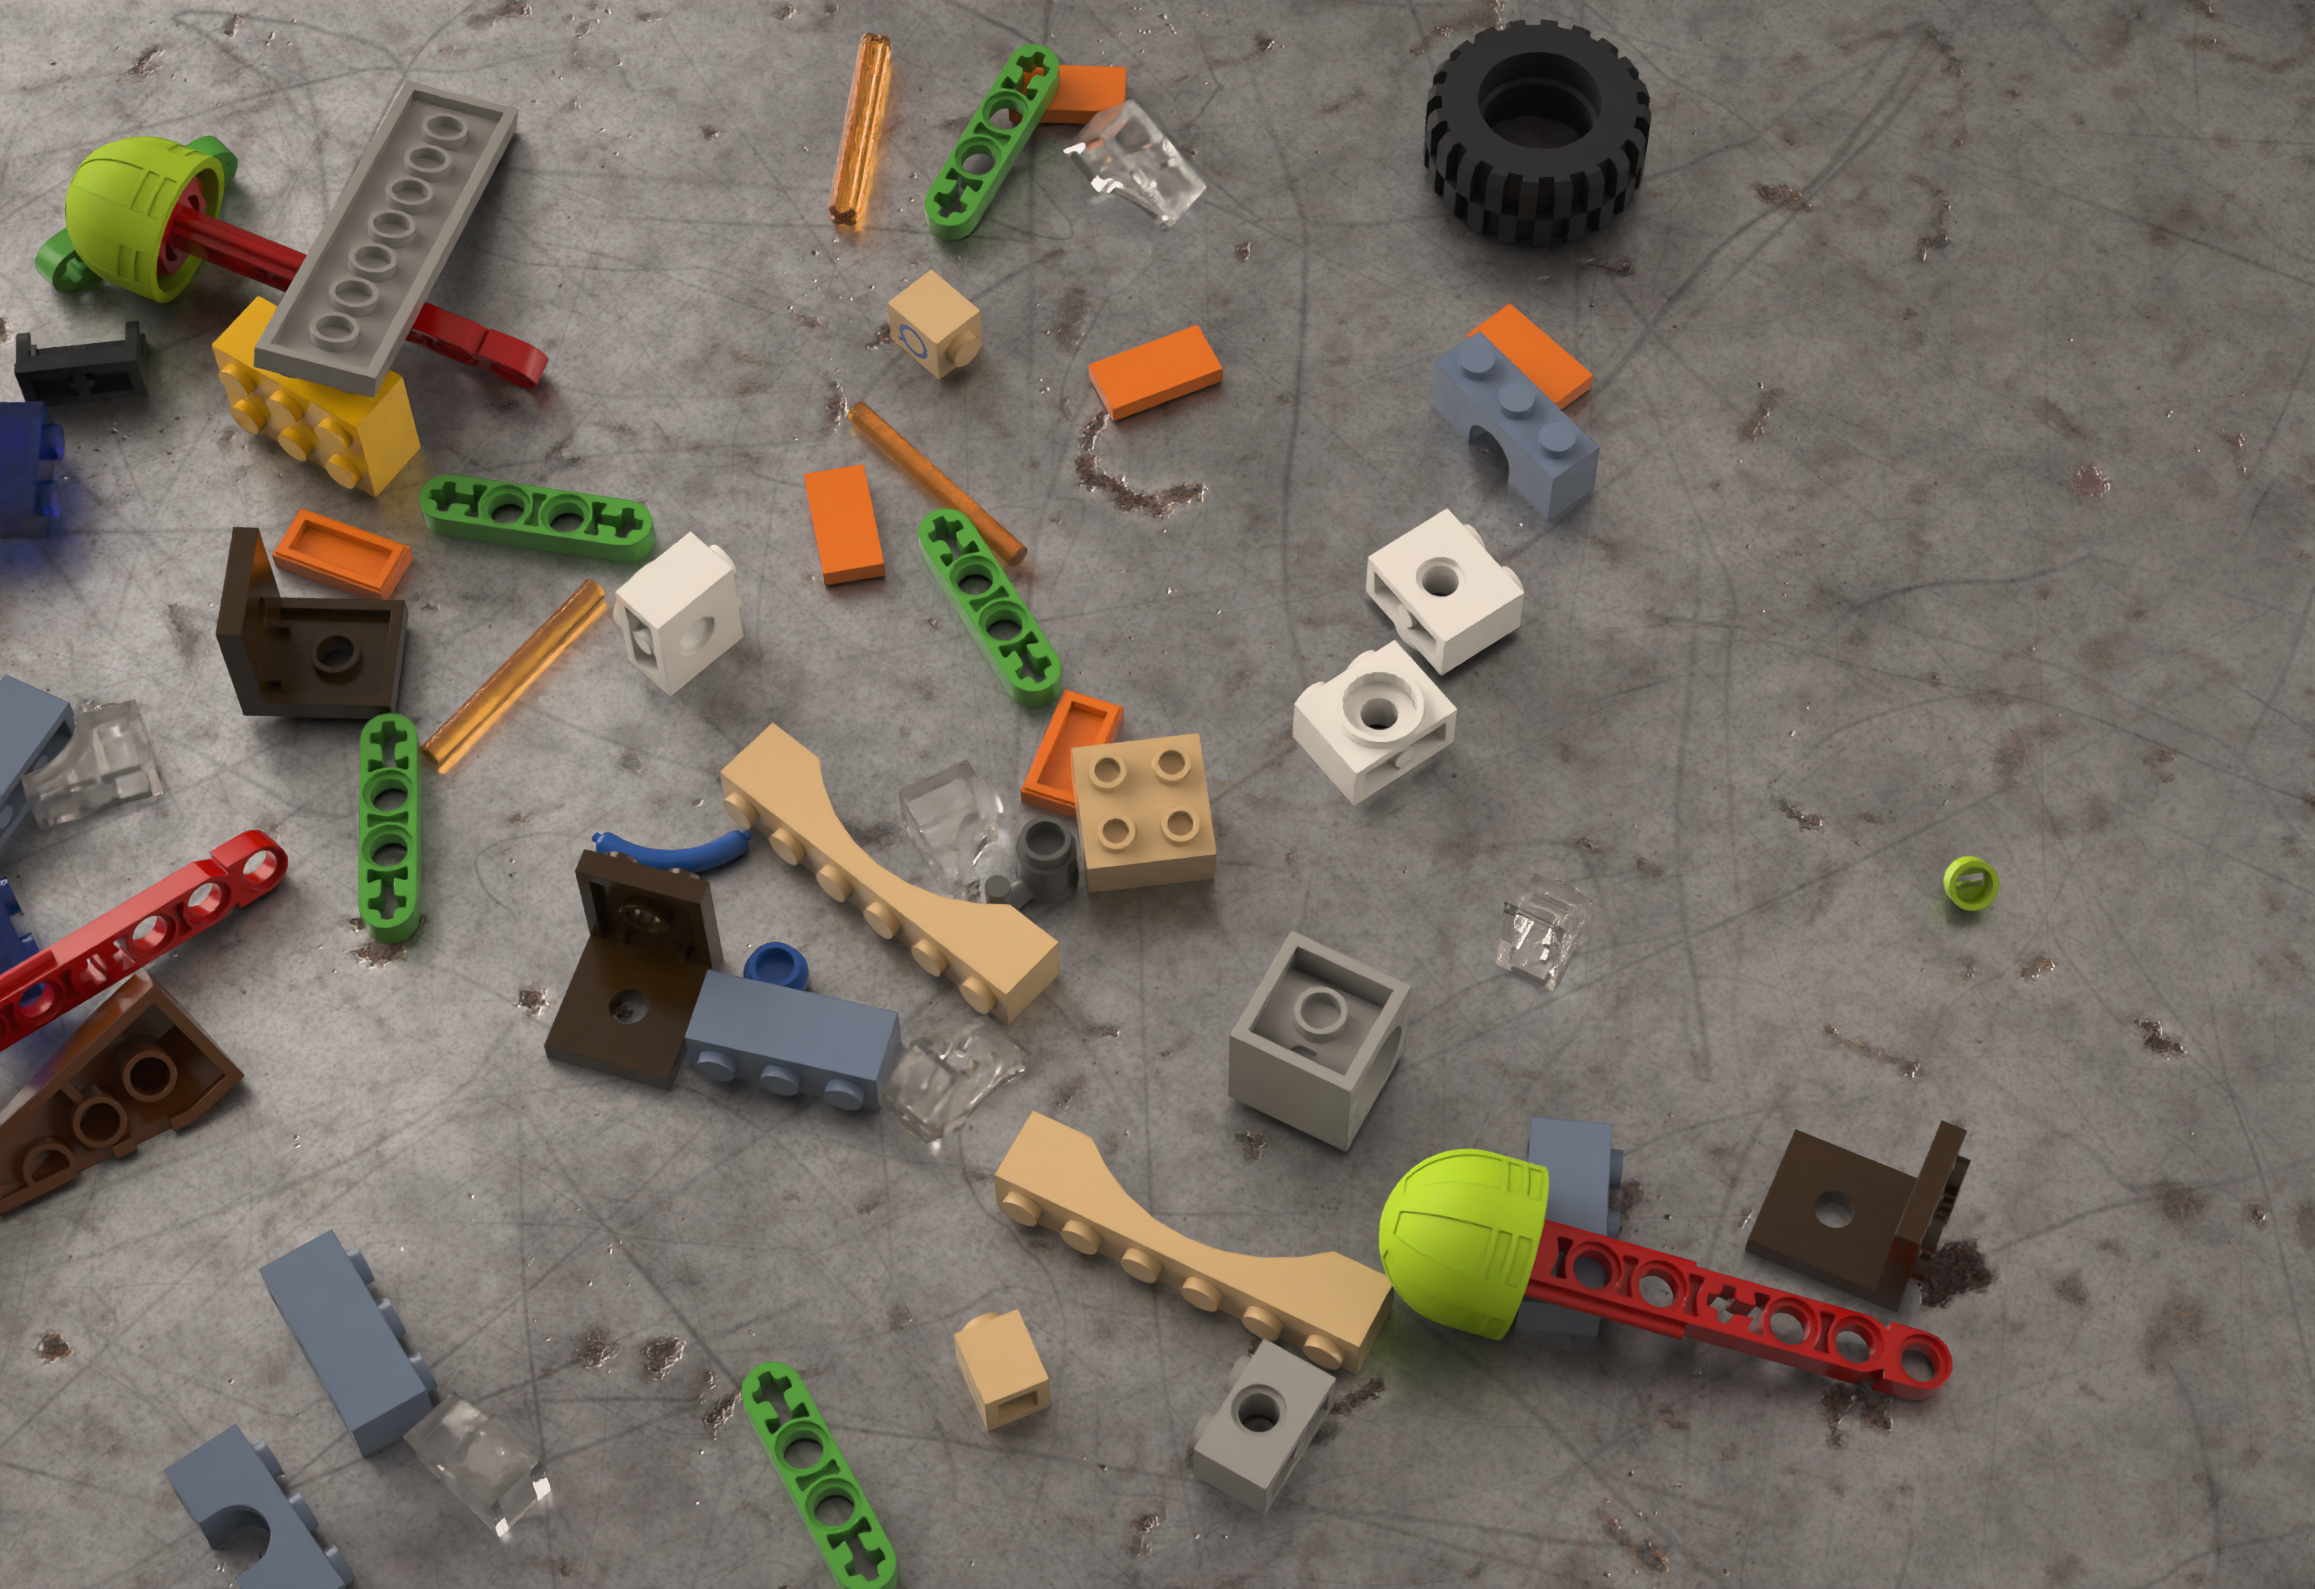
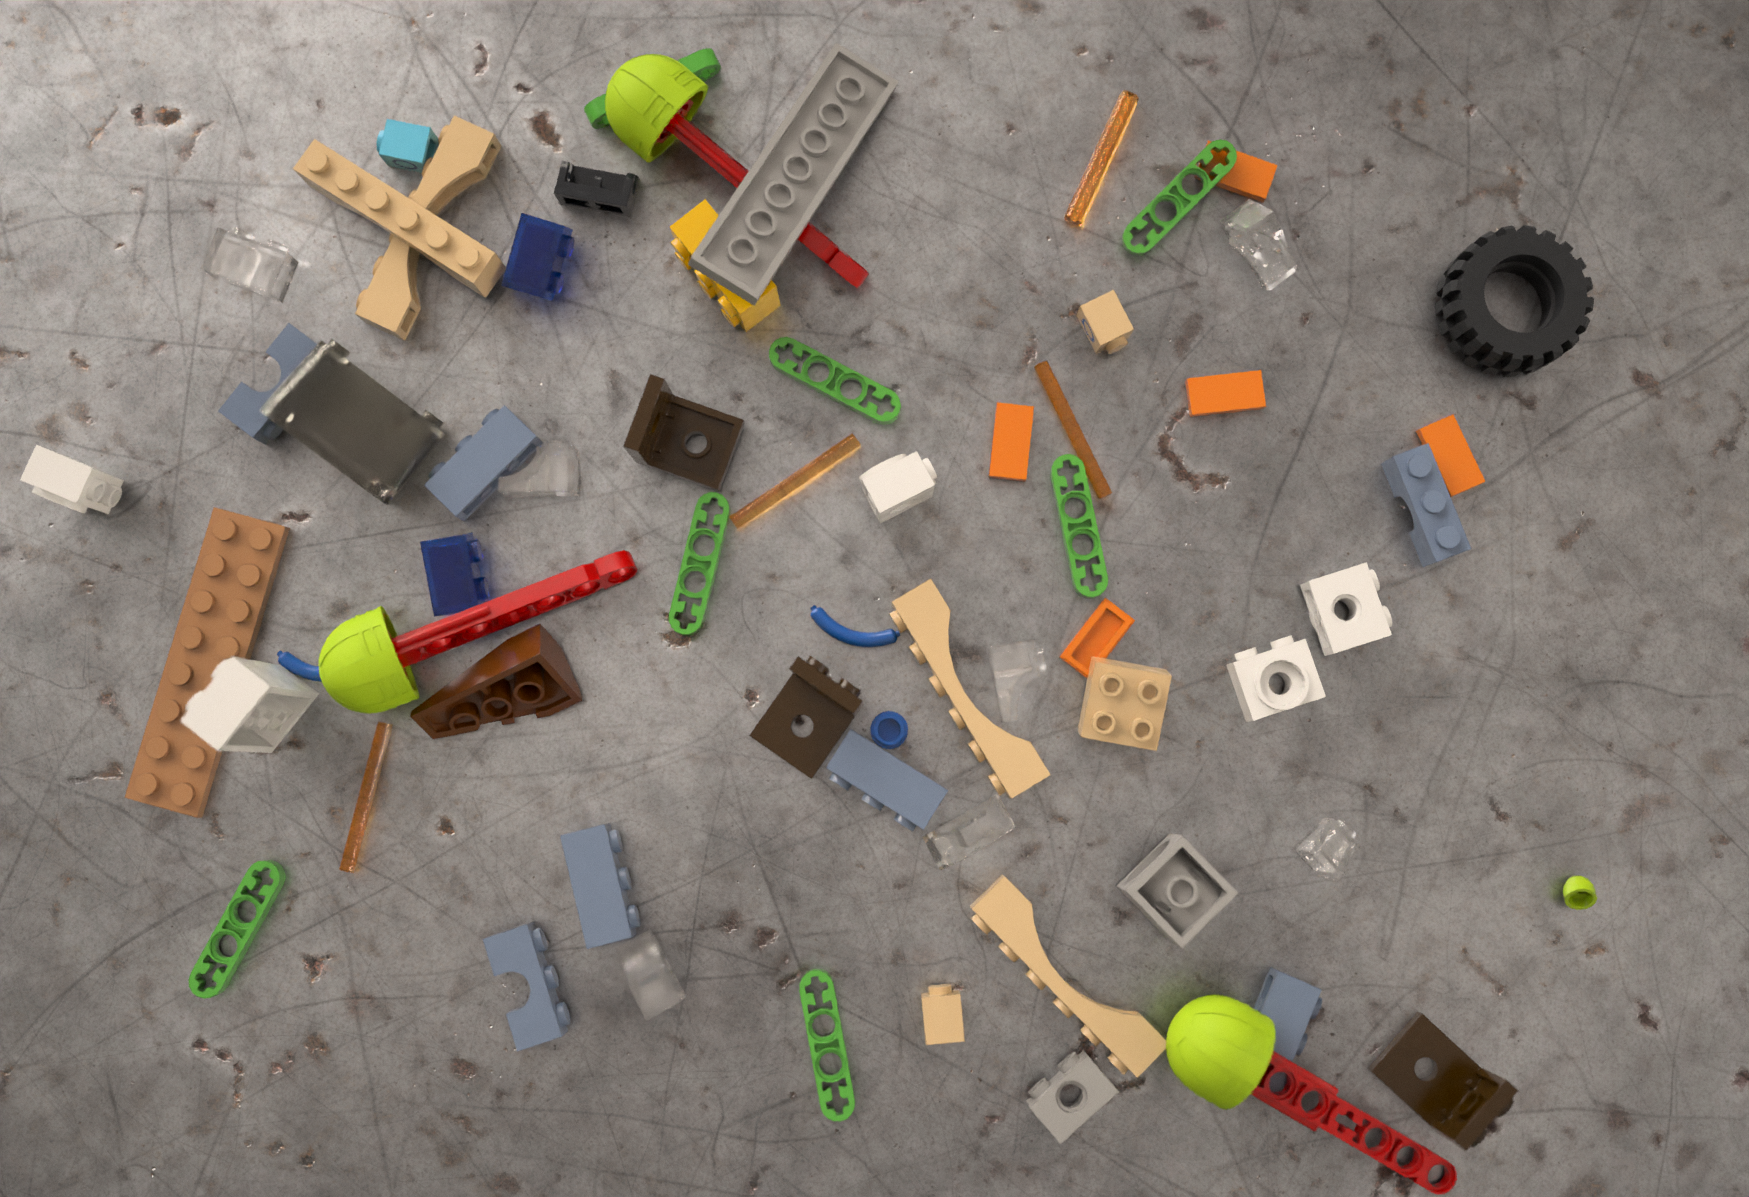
camera: 20 degrees right, 25 degrees up
orange tile [272,508,413,600] -> none
dark grey piece [985,816,1079,910] -> none

